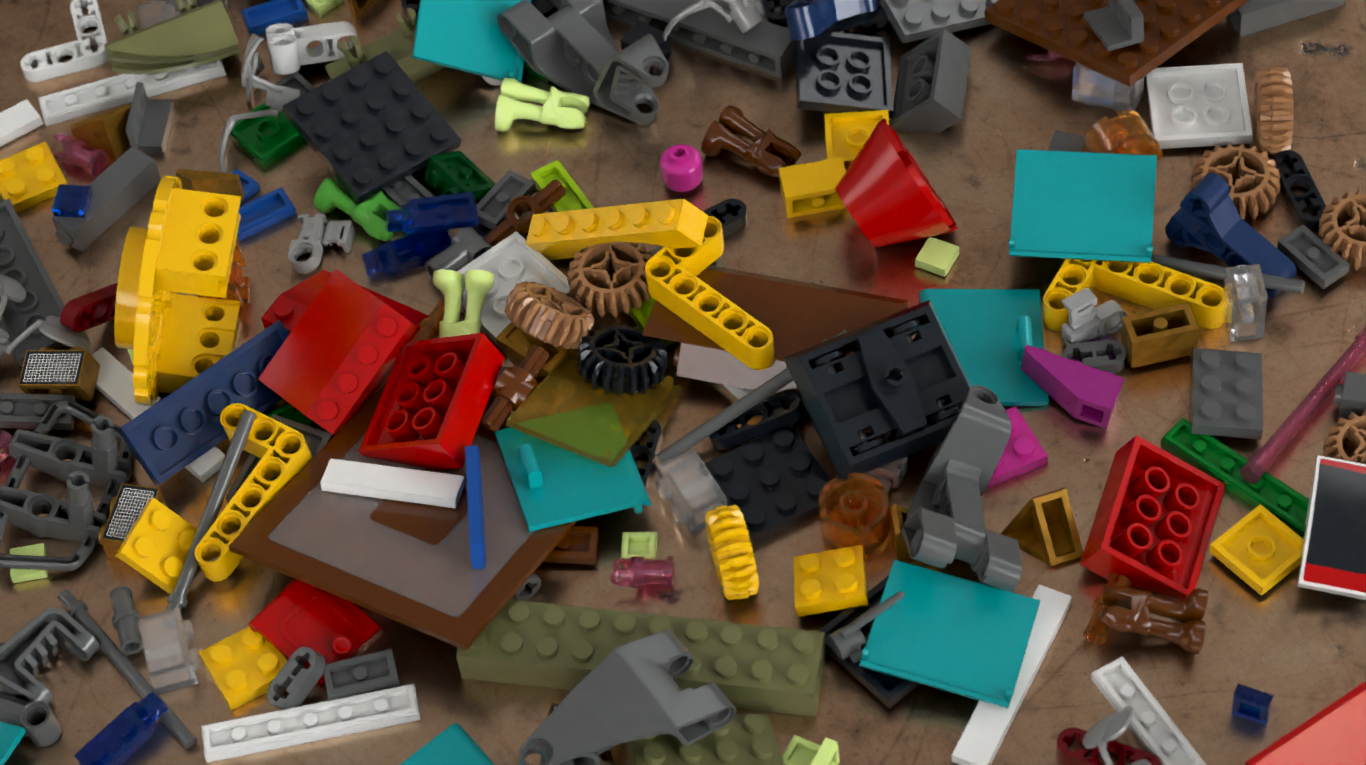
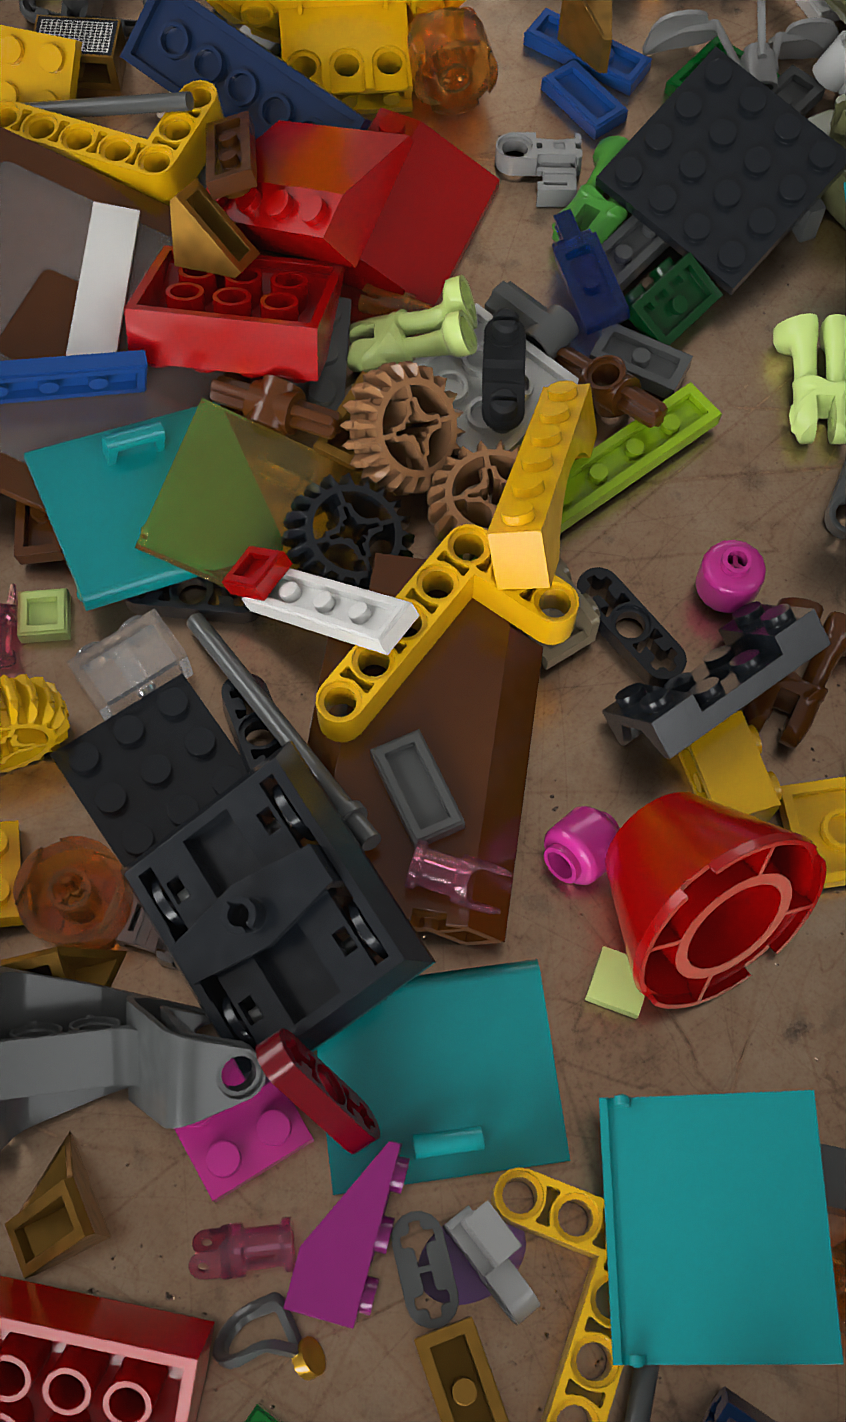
camera: 75 degrees right, 15 degrees up
clear blue hinge [362,224,452,276] -> none
none -> pearl gold slope [169,178,260,278]
none -> clear pink piece [189,1216,296,1280]
none -> reddish brown plate [206,110,257,200]
none -> dark grey piece [212,1292,326,1381]
none -> red tile [222,546,293,601]
none -> white tile [241,568,419,655]
none -> dark red beam [256,1028,380,1154]
none -> dark grey tile [370,729,465,850]
none -> clear pink piece [404,839,512,914]
none -> black piece [481,308,526,434]
none -> dark pink head [544,806,620,885]
none -> black piece [602,601,831,759]

